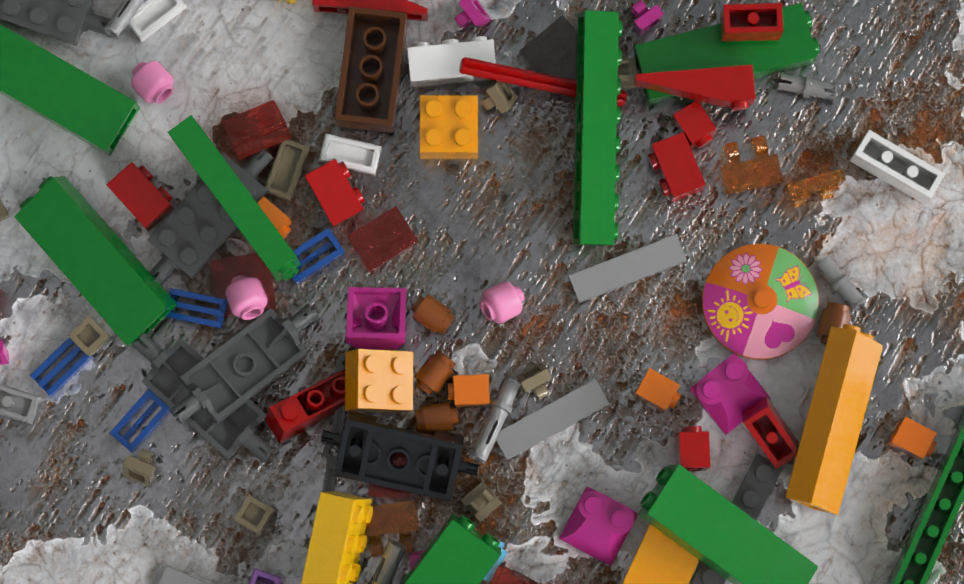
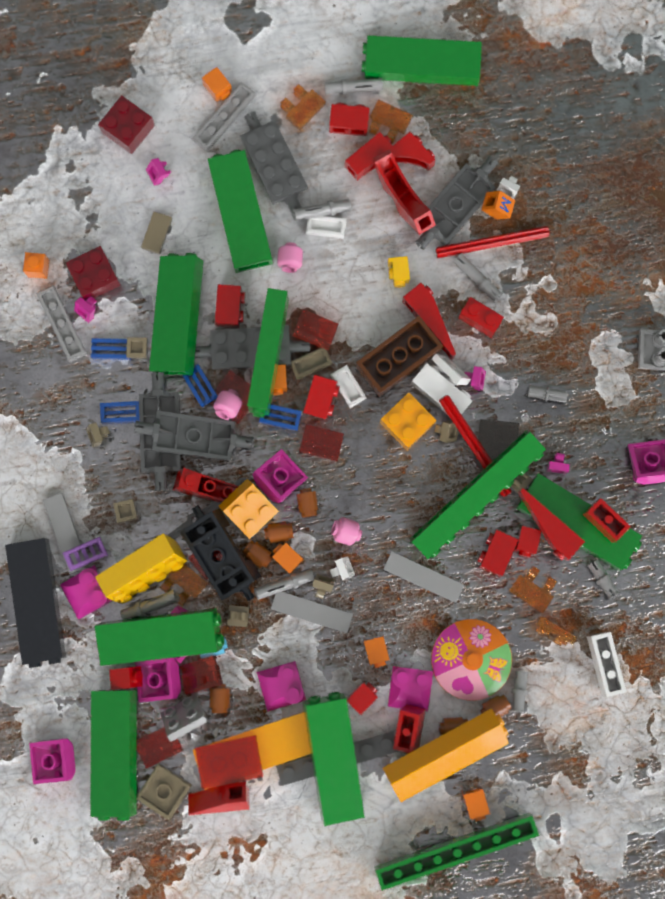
camera: 45 degrees right, 0 degrees up
none -> white tile [330,557,355,580]
none -> white plate [431,353,471,385]
none -> dark orange brick [439,717,468,735]

